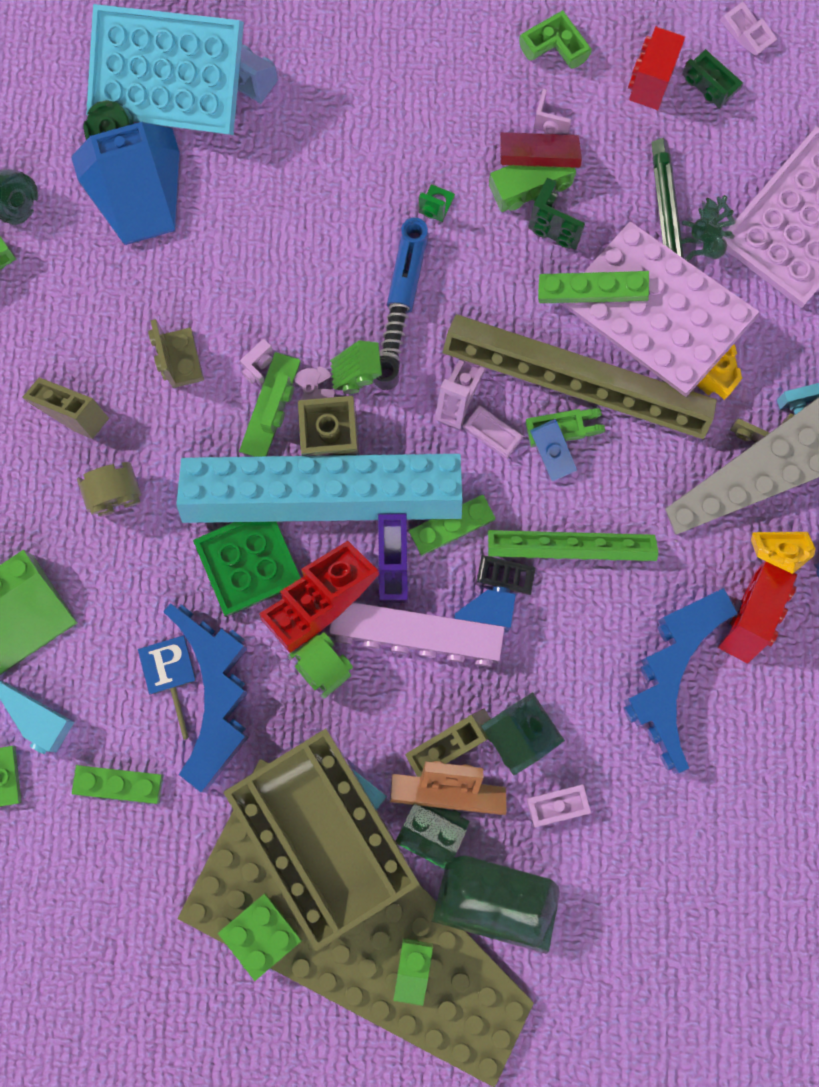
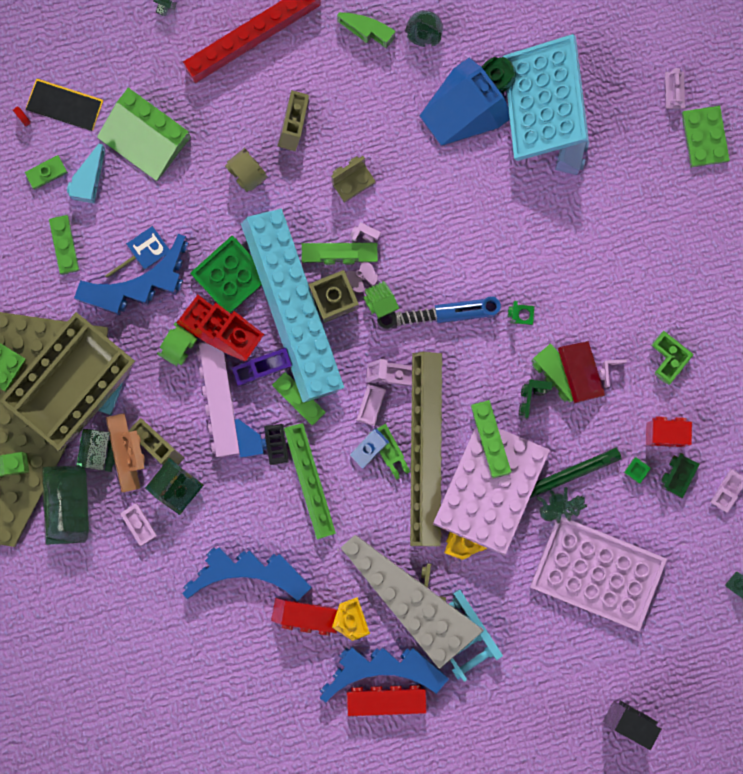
camera: 70 degrees right, 5 degrees up
none -> green plate [623,457,651,484]

